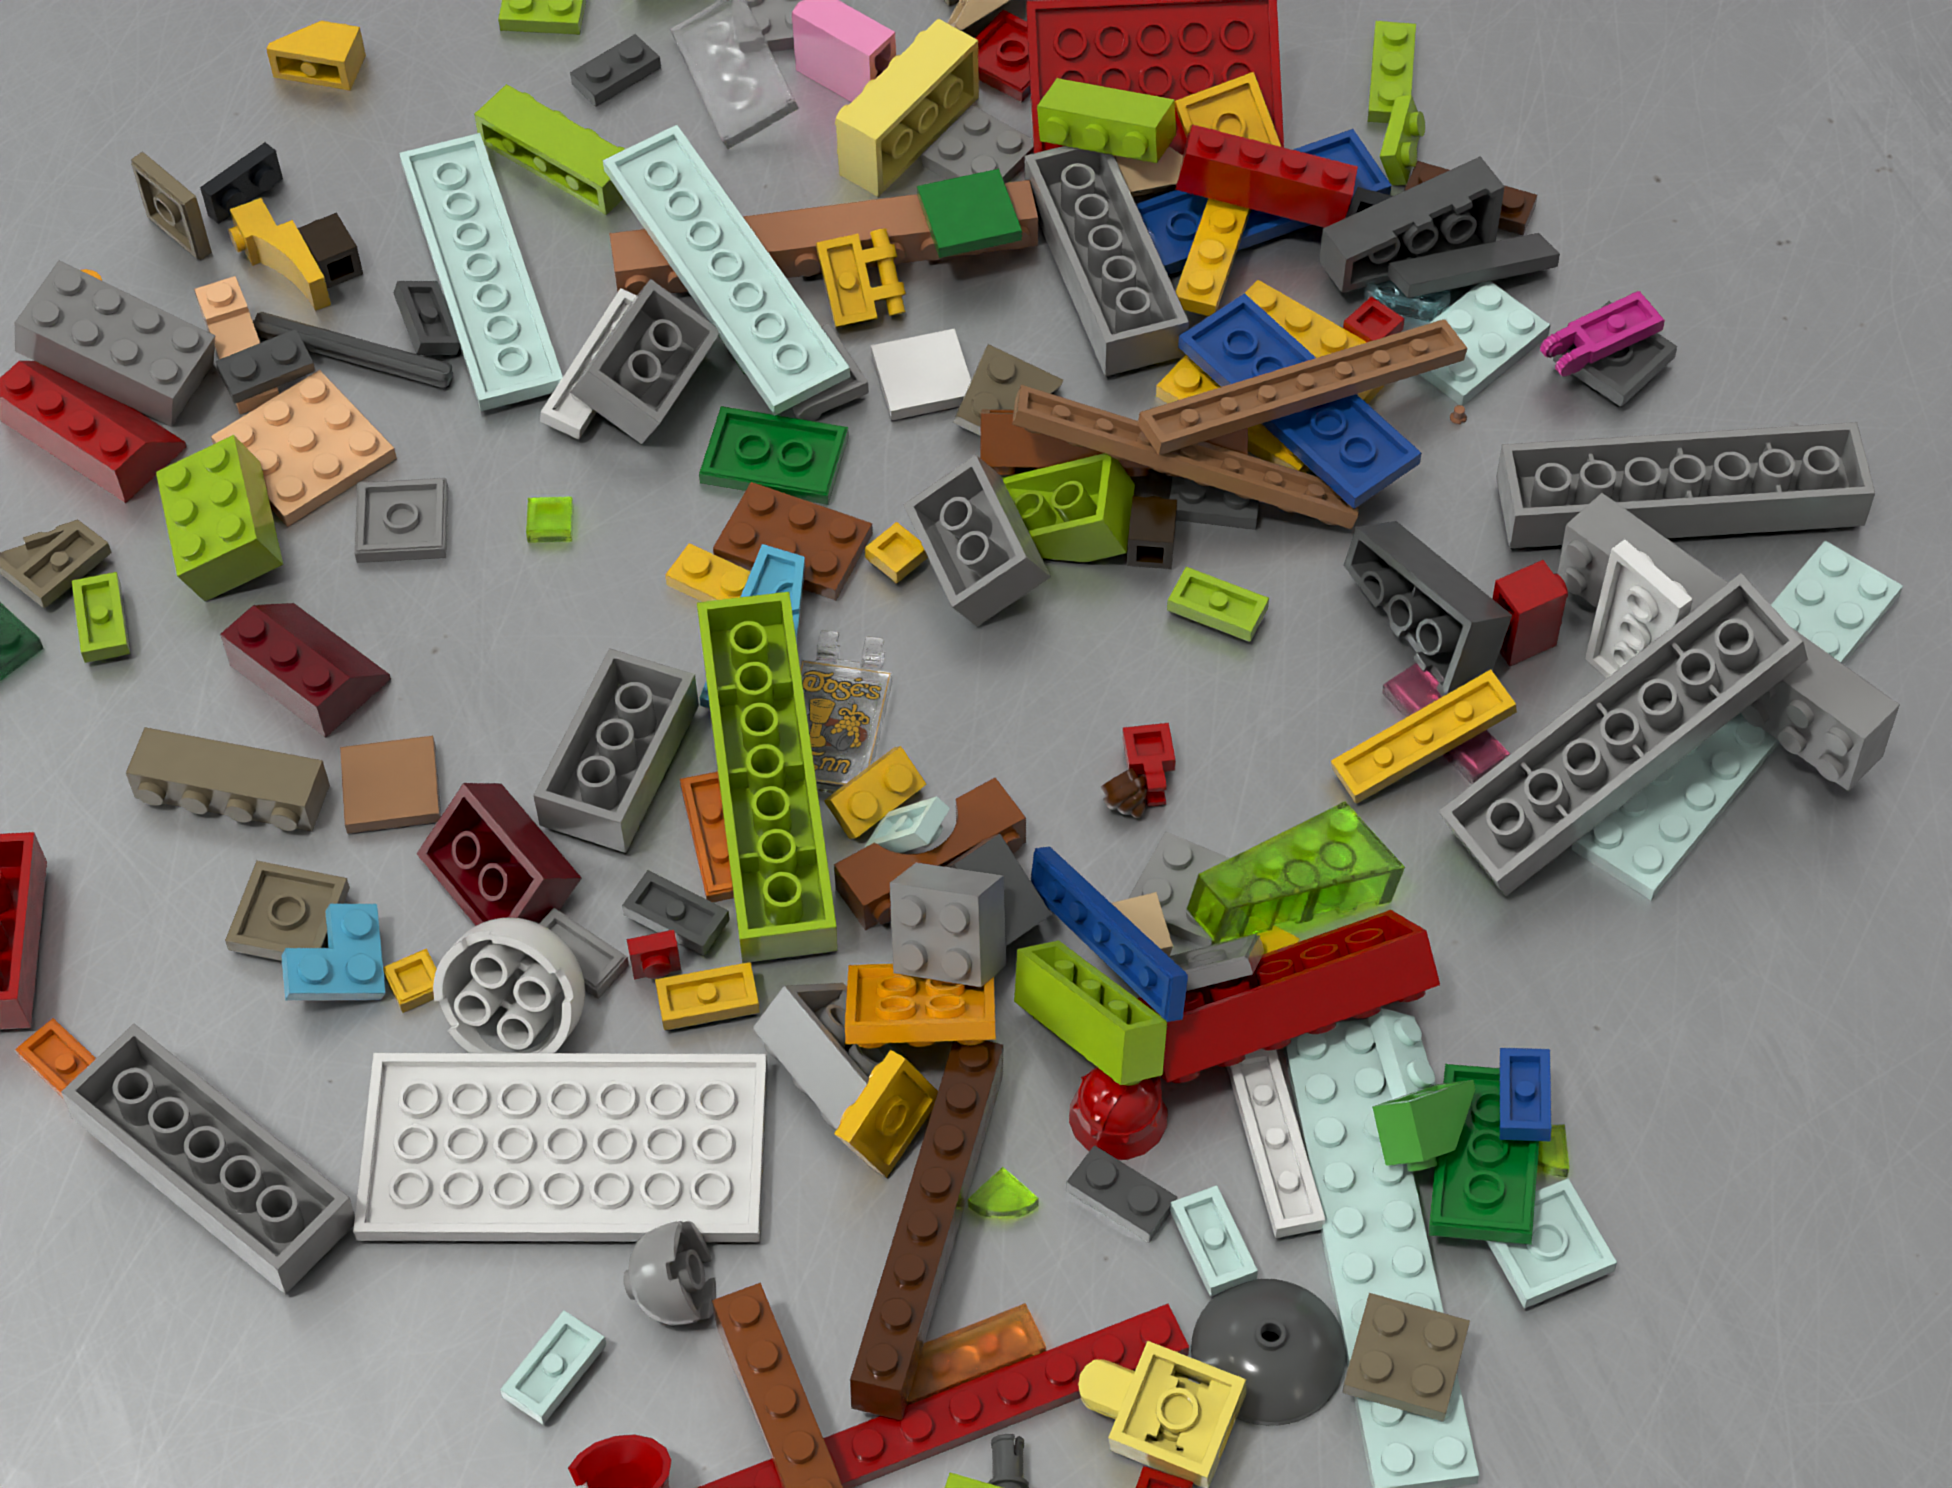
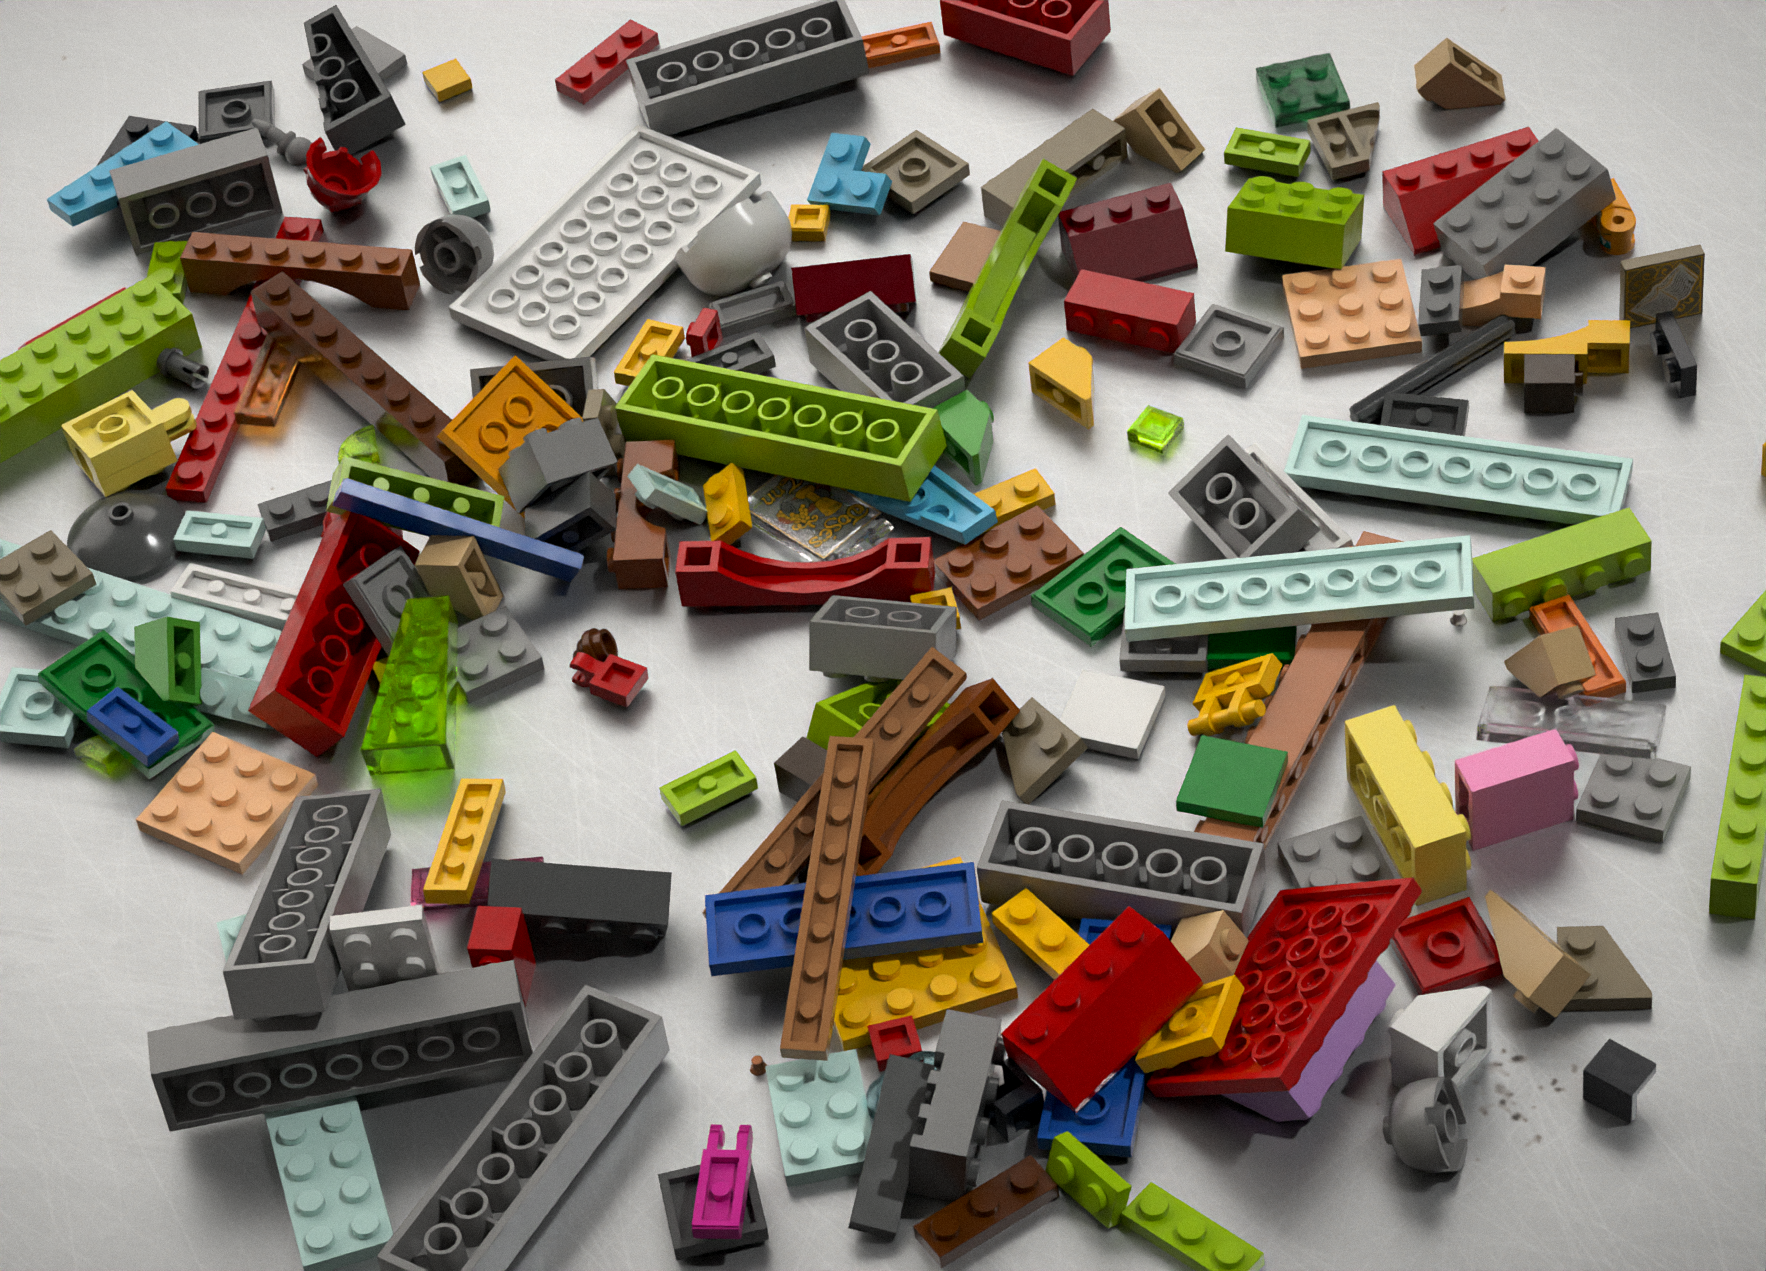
camera: 130 degrees right, 10 degrees down
yellow plate [834,1050,938,1178] -> none
lime brick [1037,78,1176,163] -> none
none -> light nougat plate [136,732,318,875]
none -> red plate [555,19,659,105]
none -> dark tan wing [582,389,626,476]
none -> red arch [675,537,936,607]
none -> bright green slope [932,389,994,486]
none -> lime arch [938,158,1077,379]
none -> yellow slope [1028,337,1095,430]
none -> red brick [1064,269,1196,353]
none -> tan slope [1113,88,1206,173]
none -> tan slope [1504,625,1596,699]
none -> orange tile [1529,595,1626,706]

